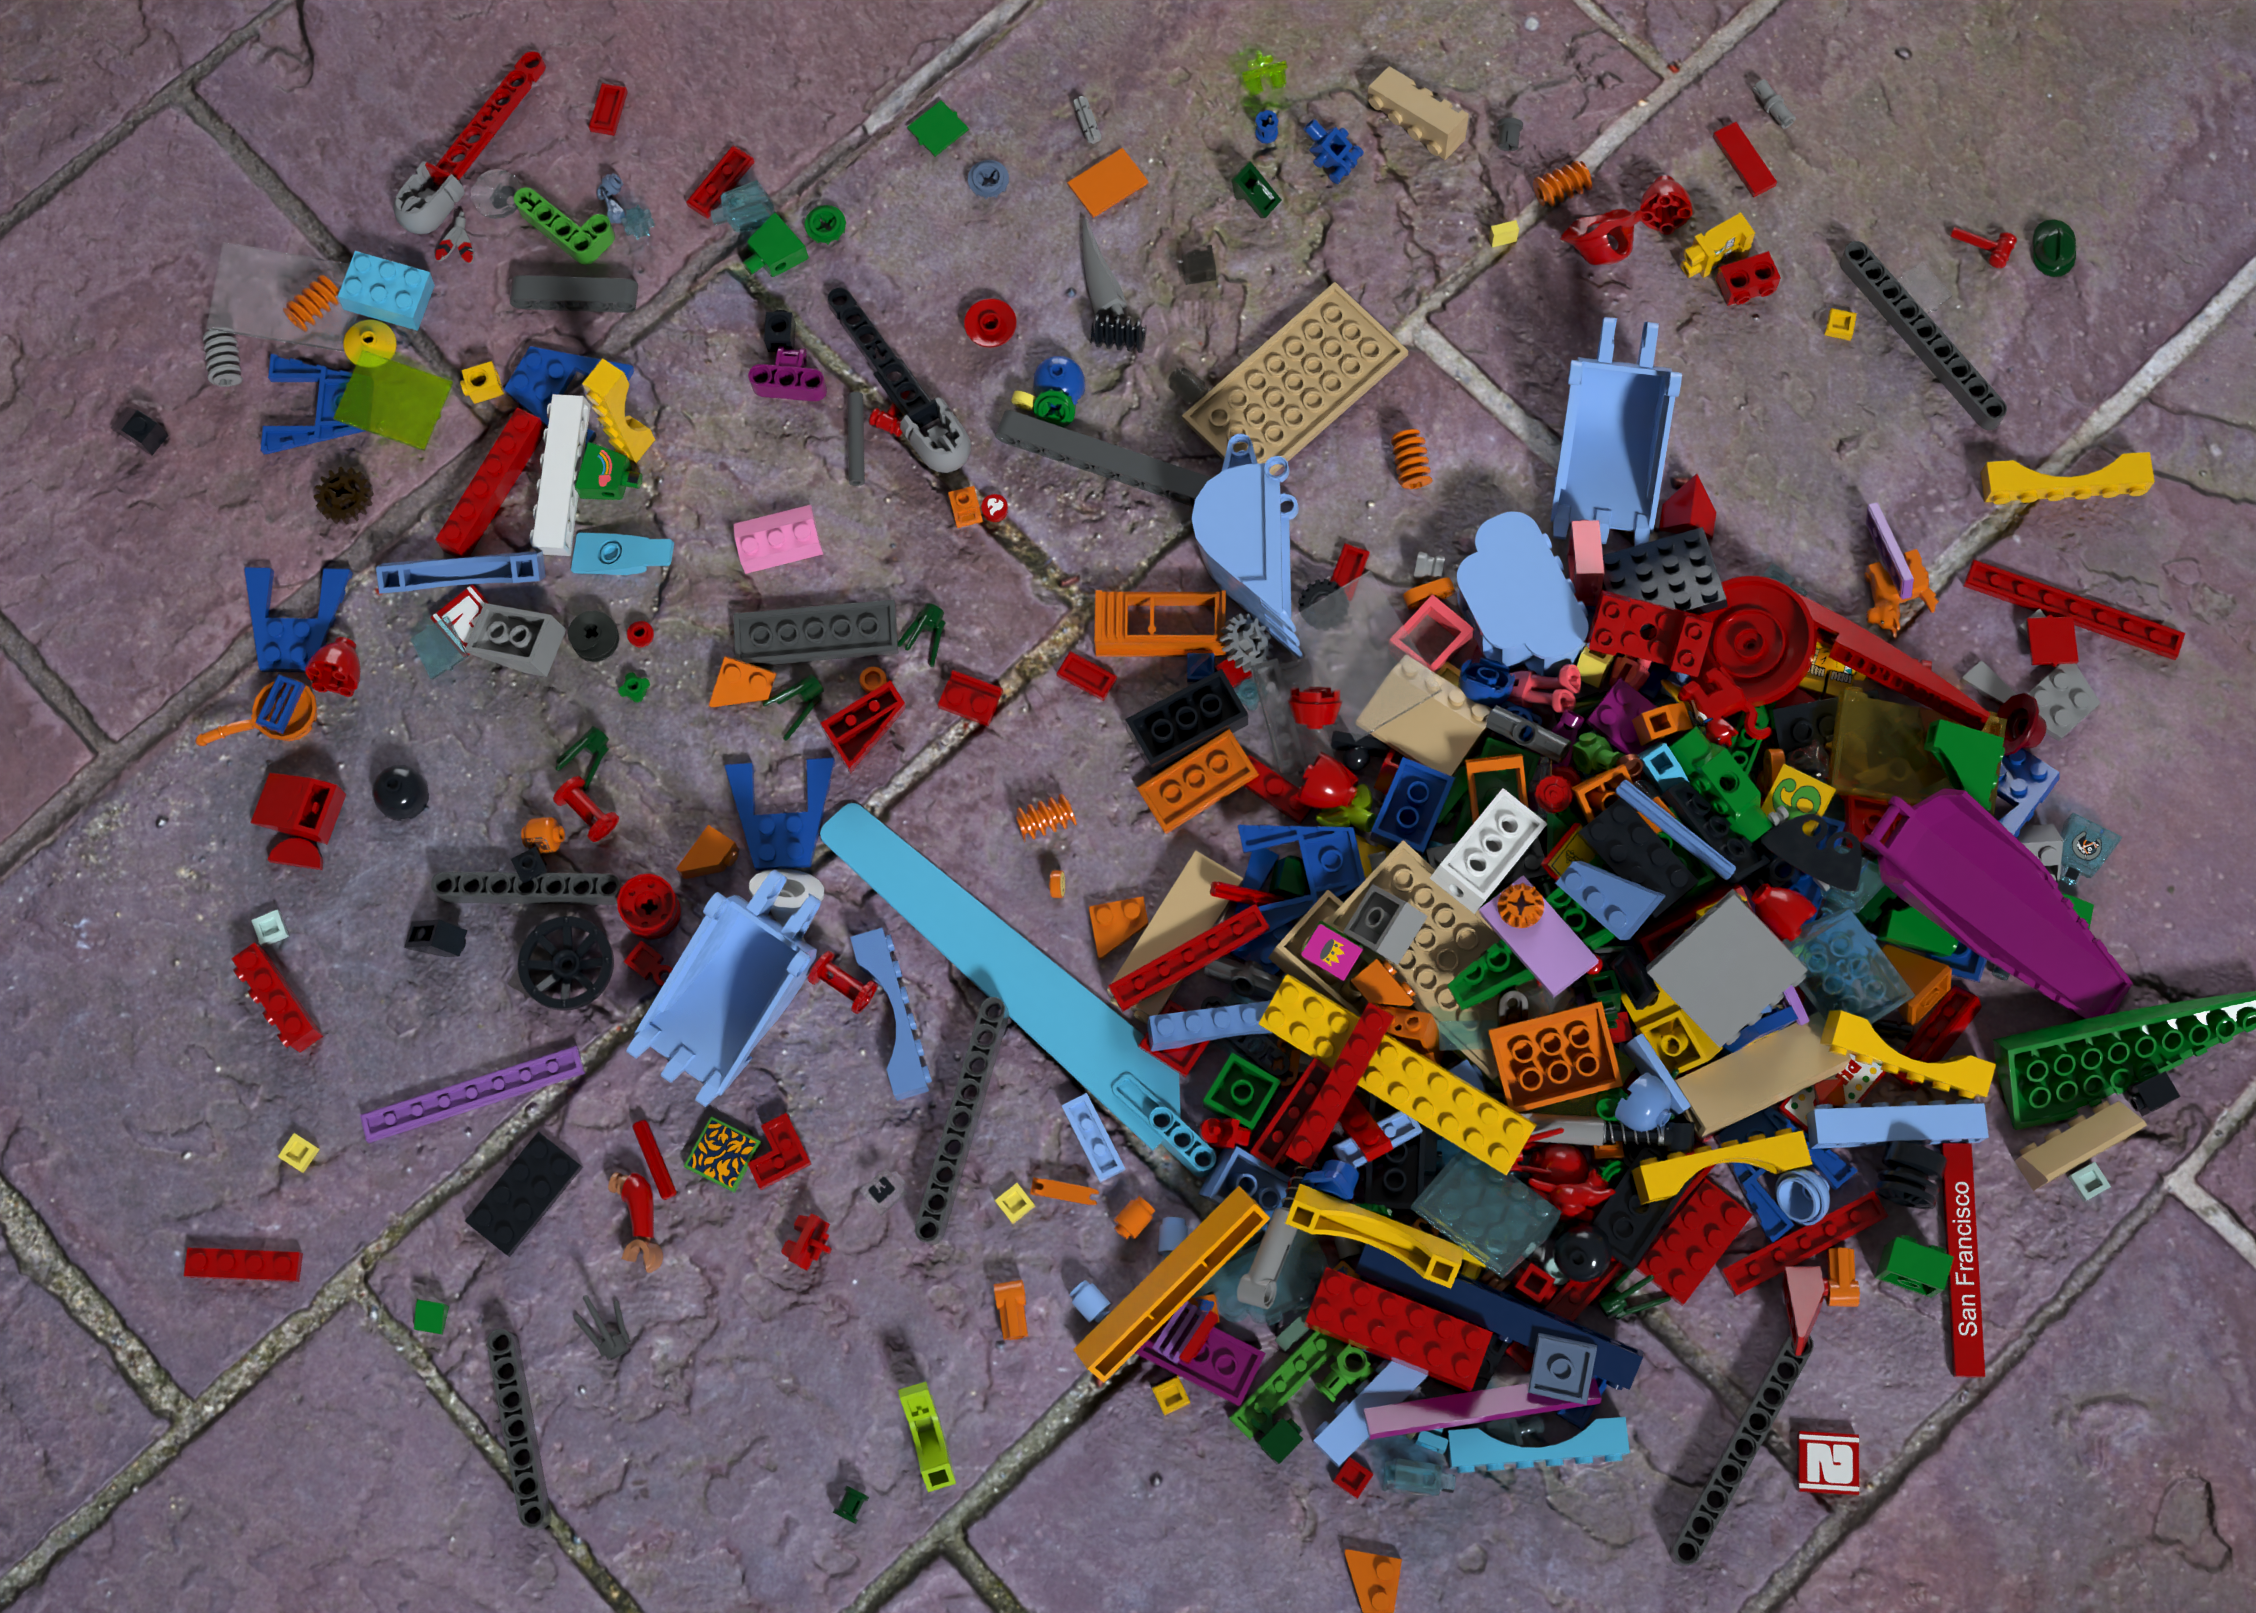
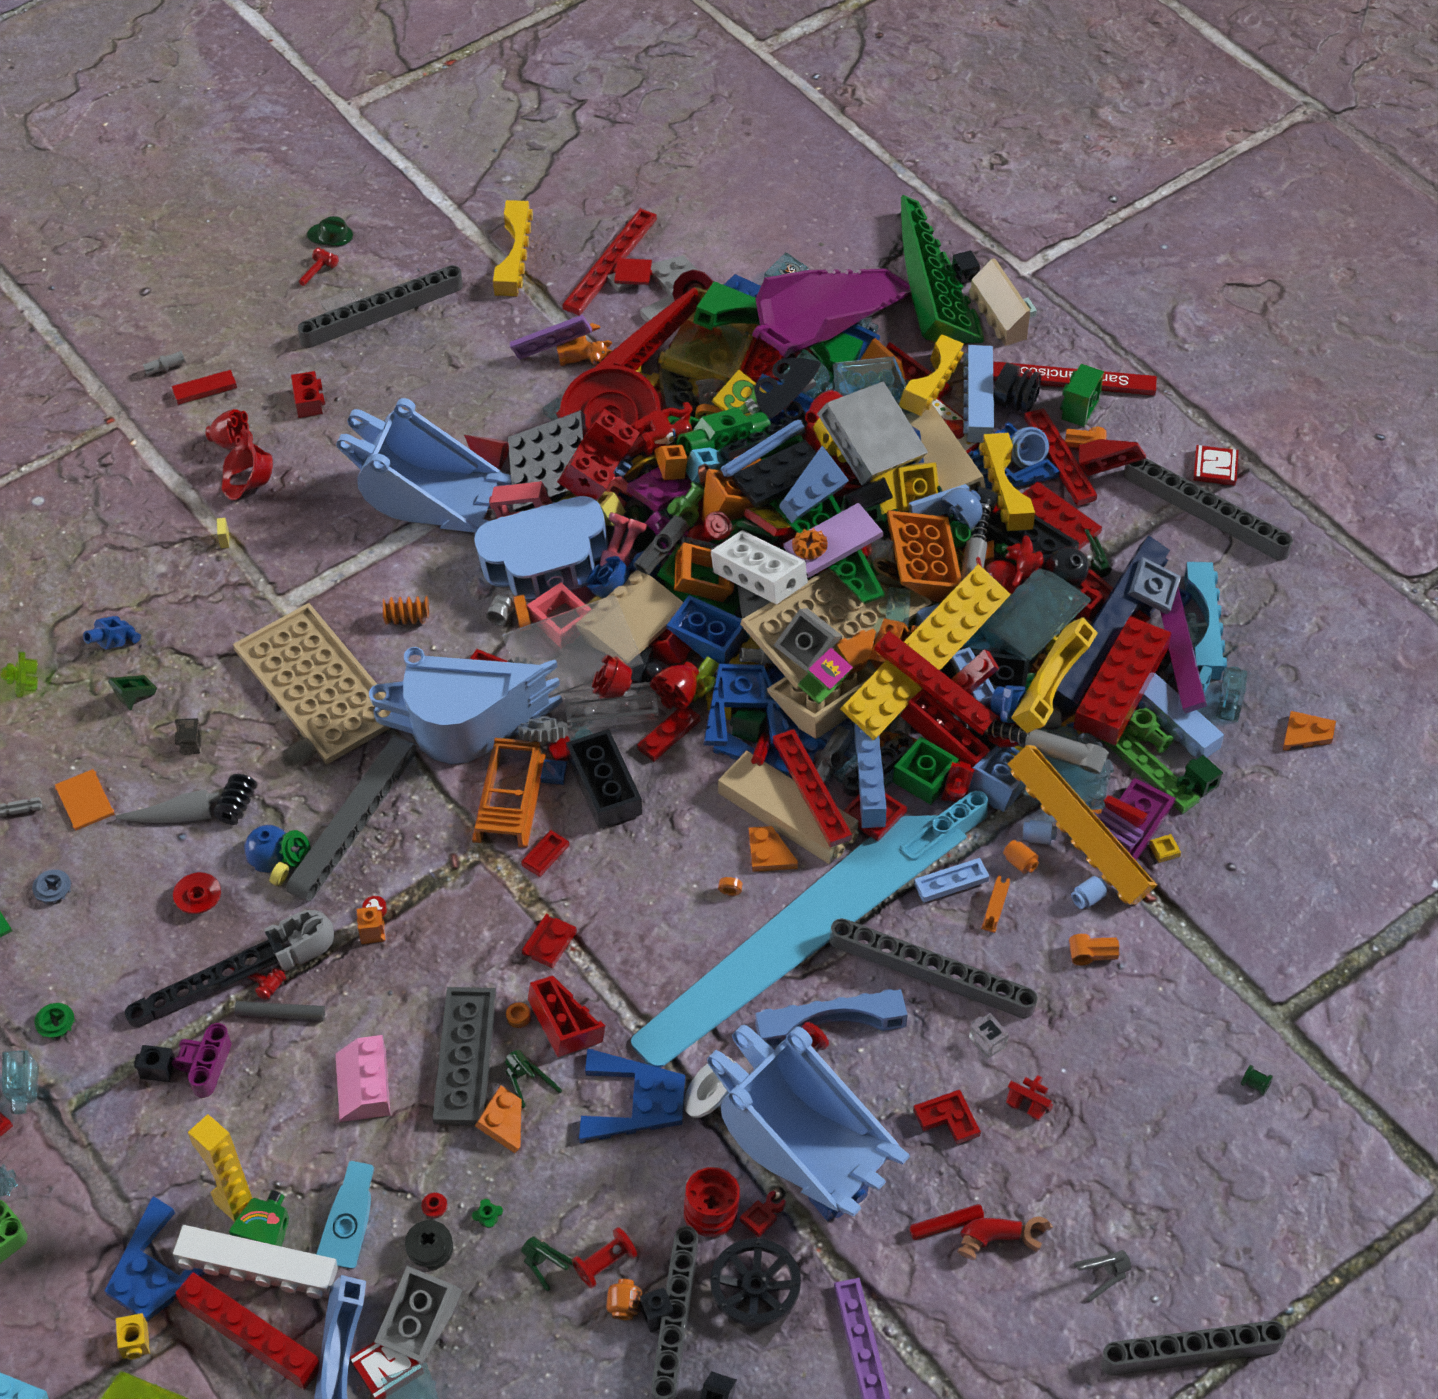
camera: 90 degrees left, 20 degrees down
black plate [465,1131,583,1257] -> none
dark grey beam [510,275,638,313] -> none
orange slope [676,825,739,879] -> none
tile [684,1116,762,1193] -> none
green torso [742,212,809,277] -> none
dark green plant [898,603,946,667] -> none
lime arch [898,1382,956,1492] -> none
light yellow tile [995,1183,1035,1224] -> none
orange piece [1016,794,1077,843] -> none
orange tile [1136,729,1259,834] -> none
blue bush [1255,110,1279,144] -> none
sand green beam [1275,1306,1311,1351] -> none
red tile [1333,1457,1374,1499] -> none
tan wedge [1367,66,1469,160] -> none
dark grey bush [1497,118,1523,151] -> none
orange piece [1533,161,1593,207] -> none
yellow hips [1680,212,1755,278] -> none
yellow tile [1824,308,1857,341] -> none

